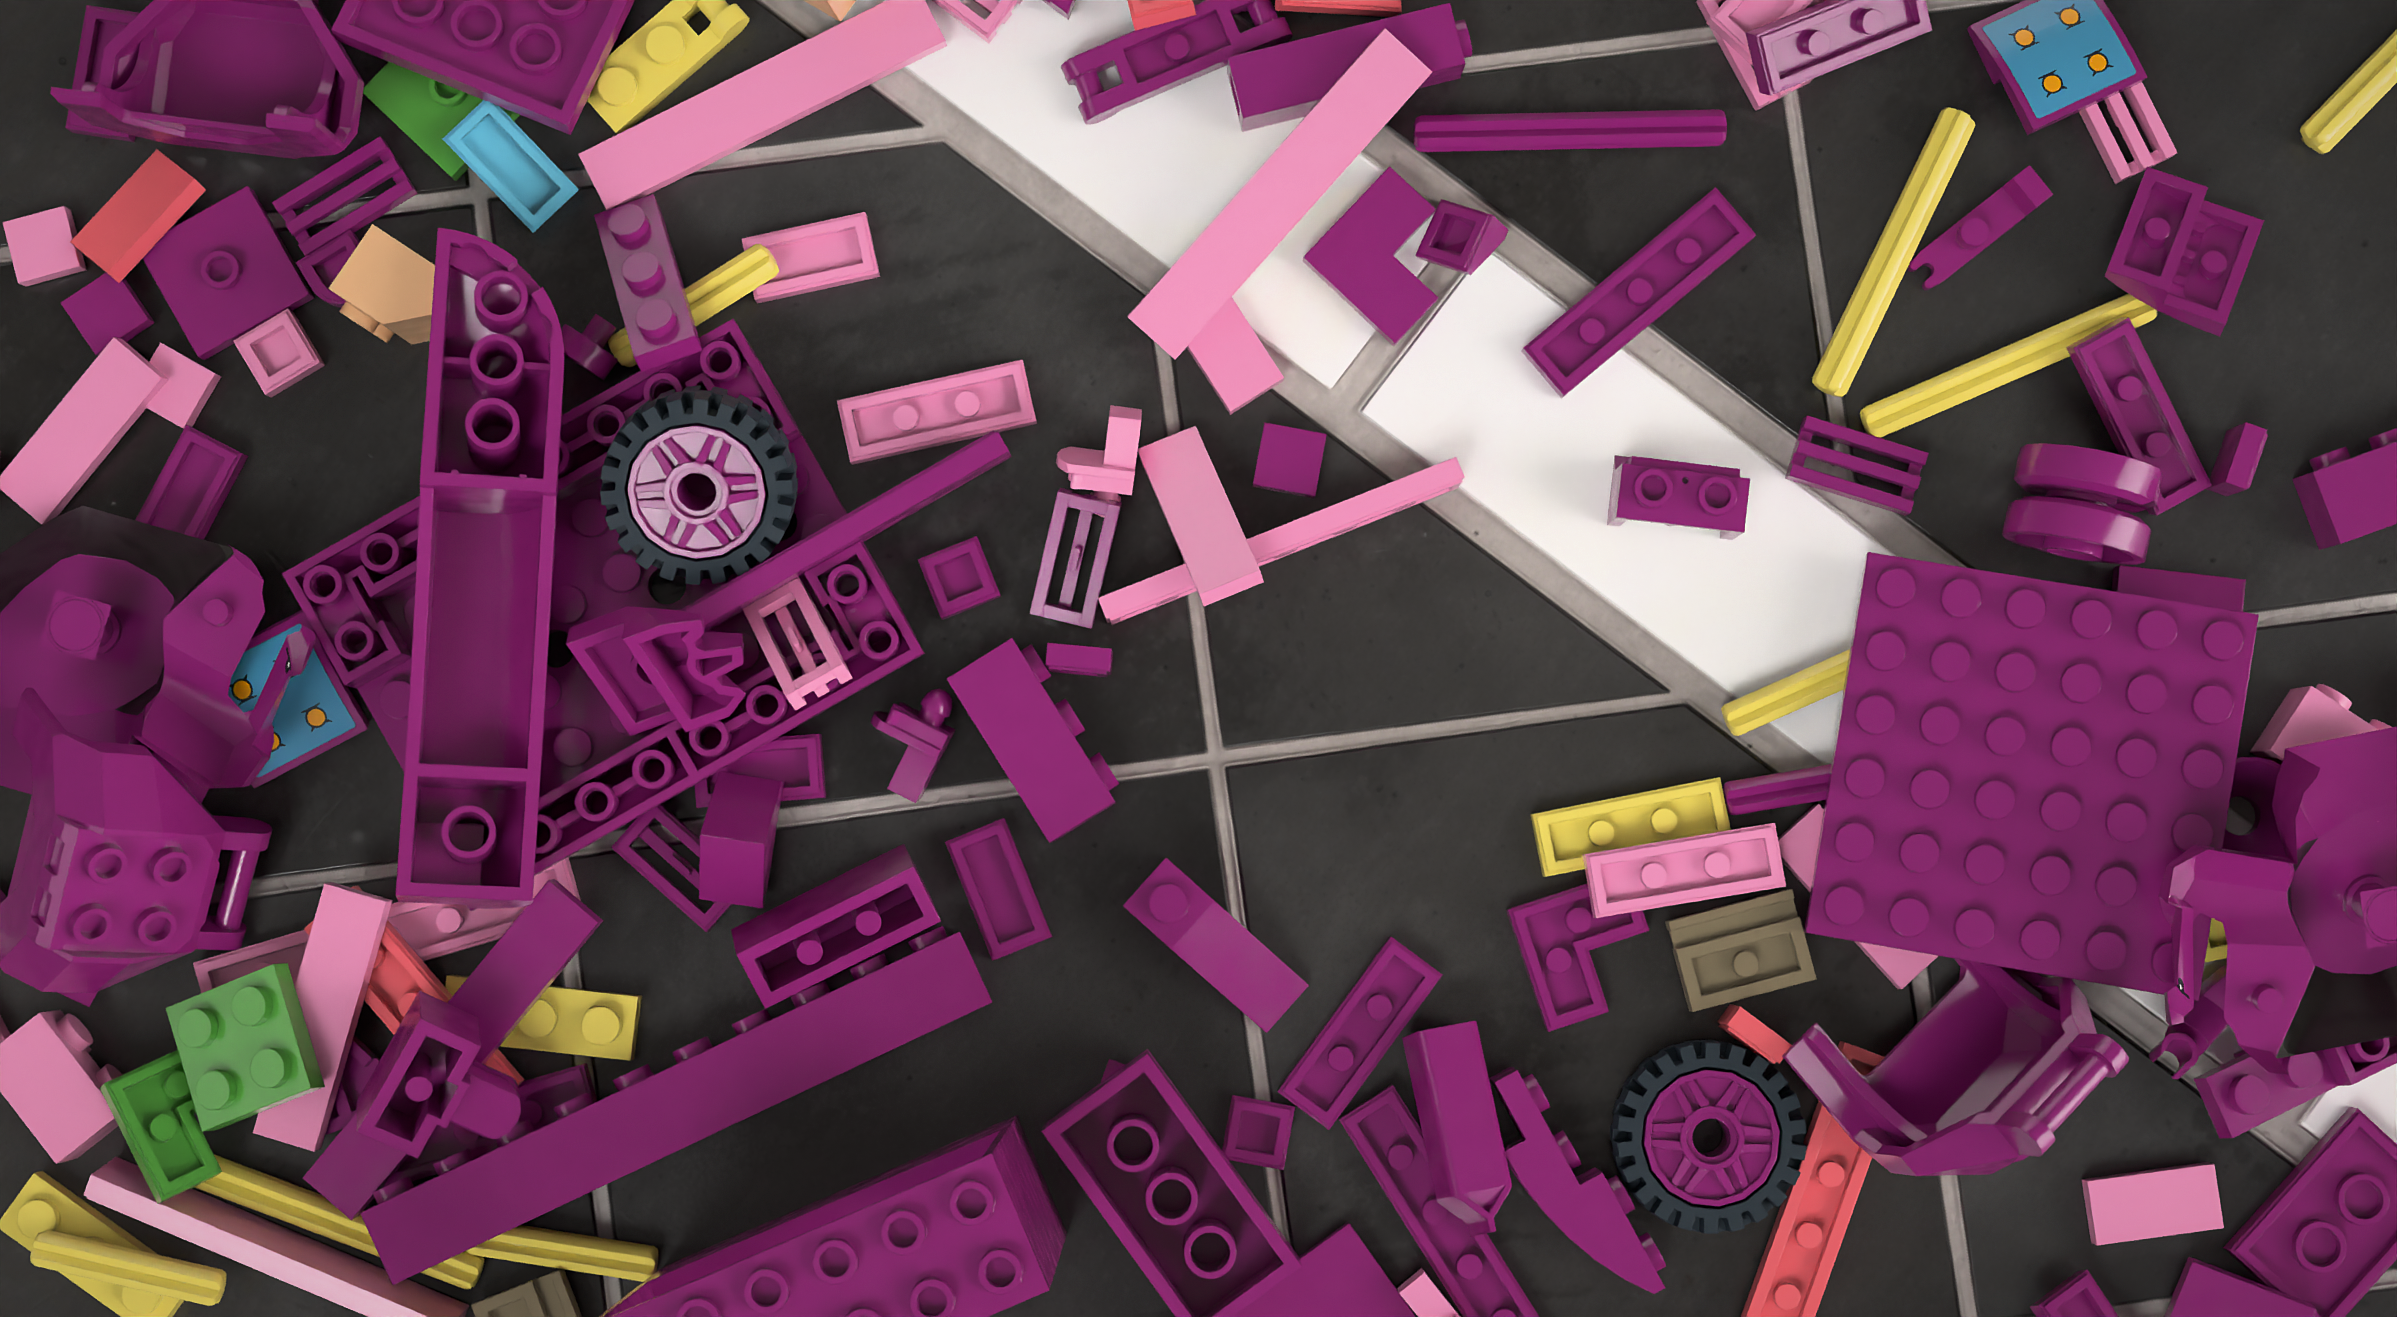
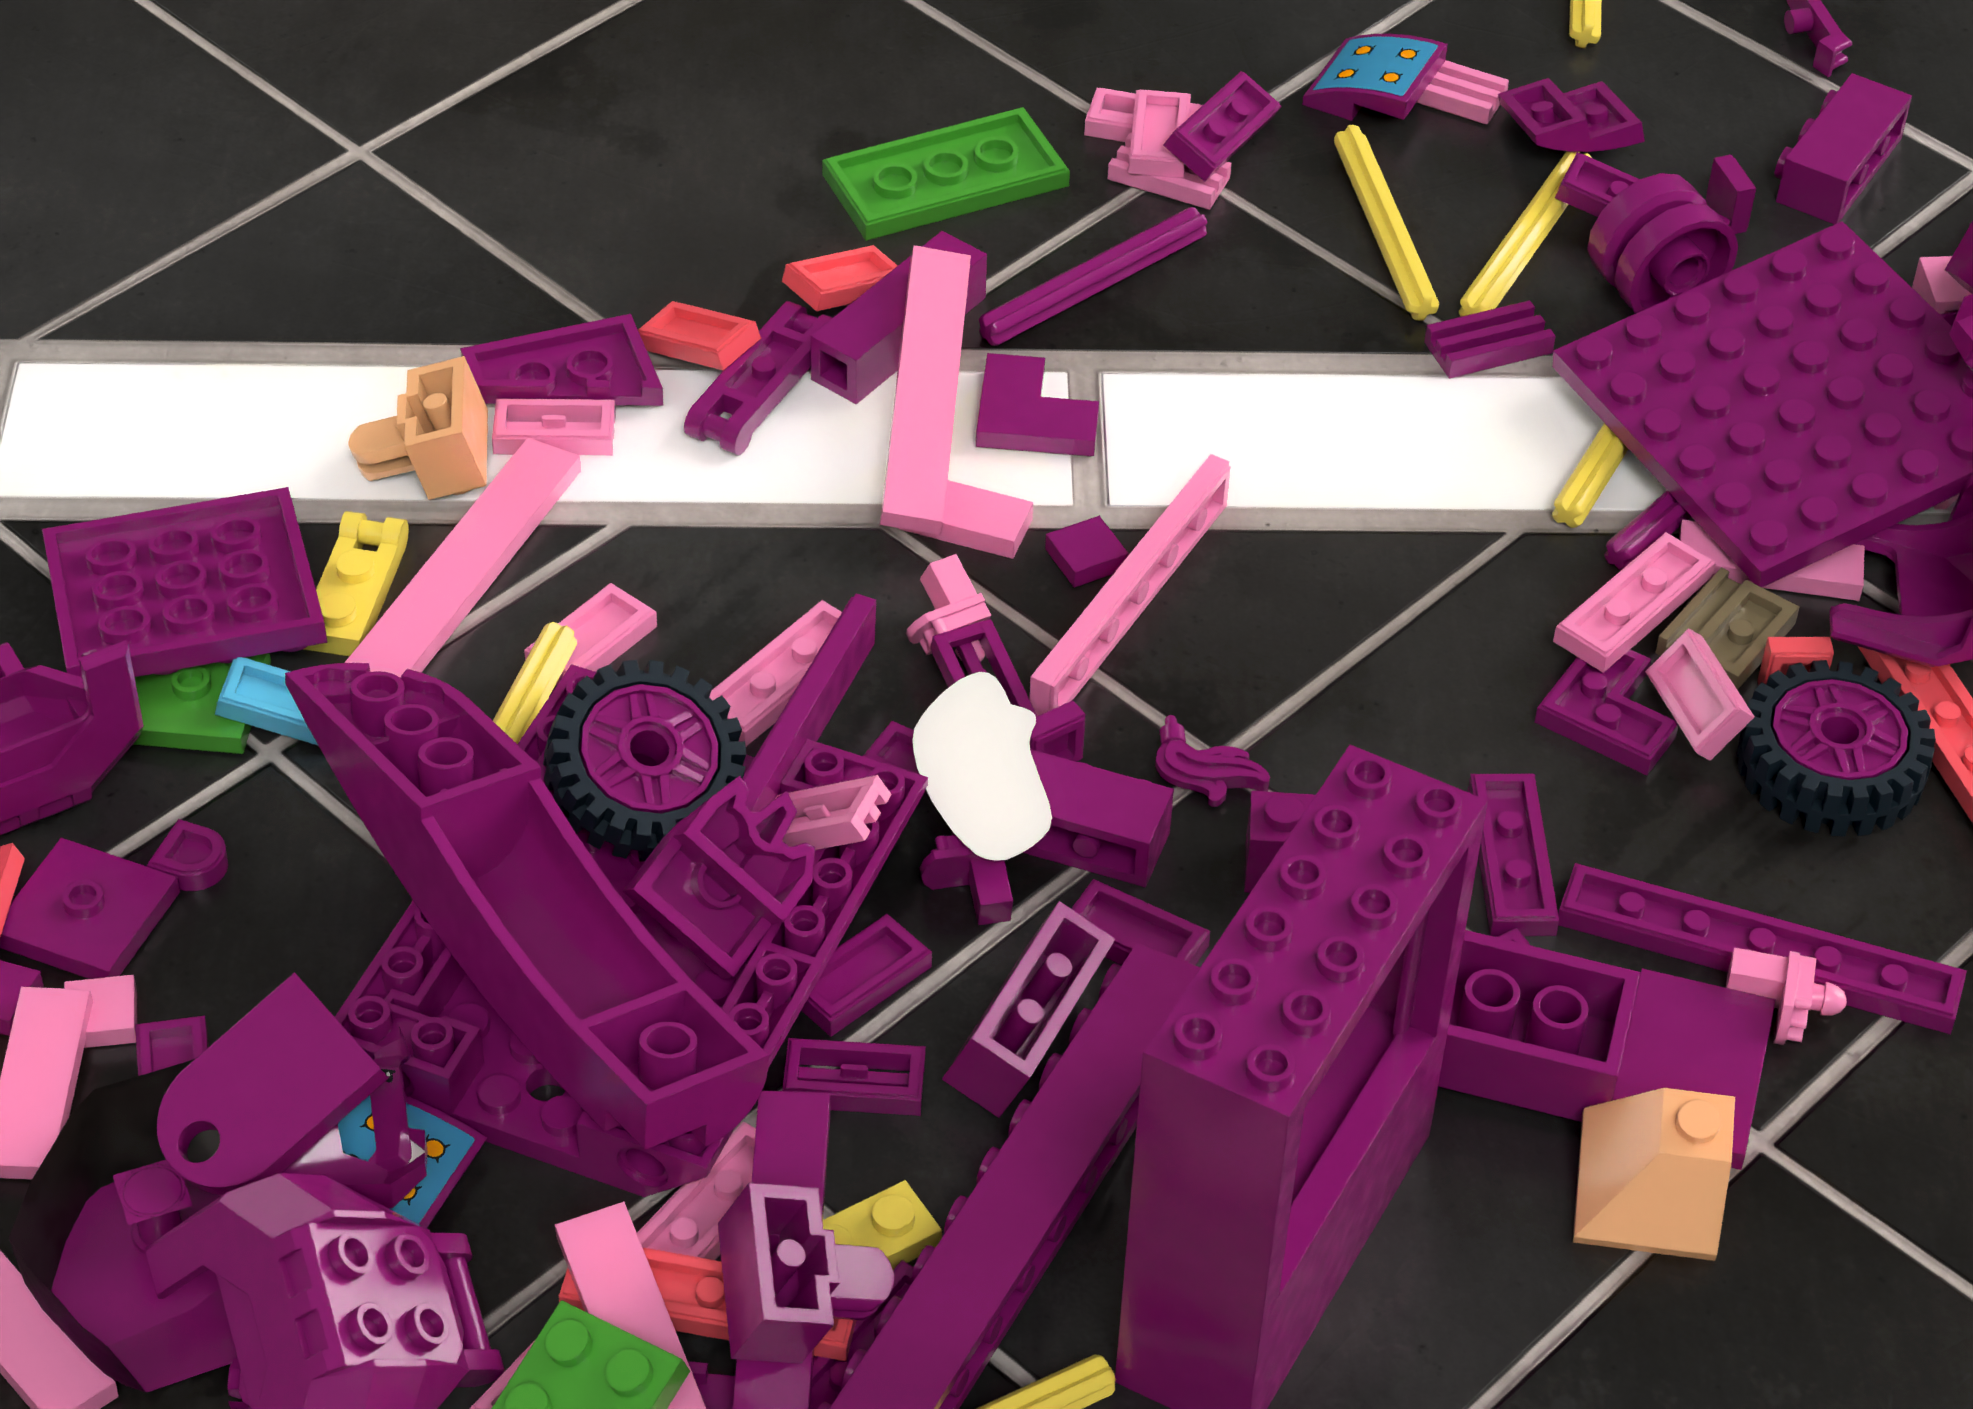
camera: 35 degrees left, 40 degrees down
bright pink tile [233,308,325,398] -> none
magenta tile [272,136,418,256] -> none
light nougat slope [328,224,435,344] -> none
magenta plate [594,194,703,372] -> none
magenta slope [699,772,784,908] -> none
bright pink tile [1137,426,1264,606] -> none
magenta piece [1402,1021,1512,1237] -> none
magenta slope [1415,199,1509,276] -> none
magenta slope [1489,1066,1666,1294] -> none
magenta tile [1521,187,1756,399] -> none
light yellow tile [1530,777,1731,877] -> none
magenta window [1607,455,1750,540] -> none
magenta piece [1907,165,2053,290] -> none
none -> magenta tile [157,972,389,1195]
none -> white sticker [913,672,1052,861]
none -> magenta piece [1155,715,1270,807]
none -> bright pink tile [1645,628,1755,761]

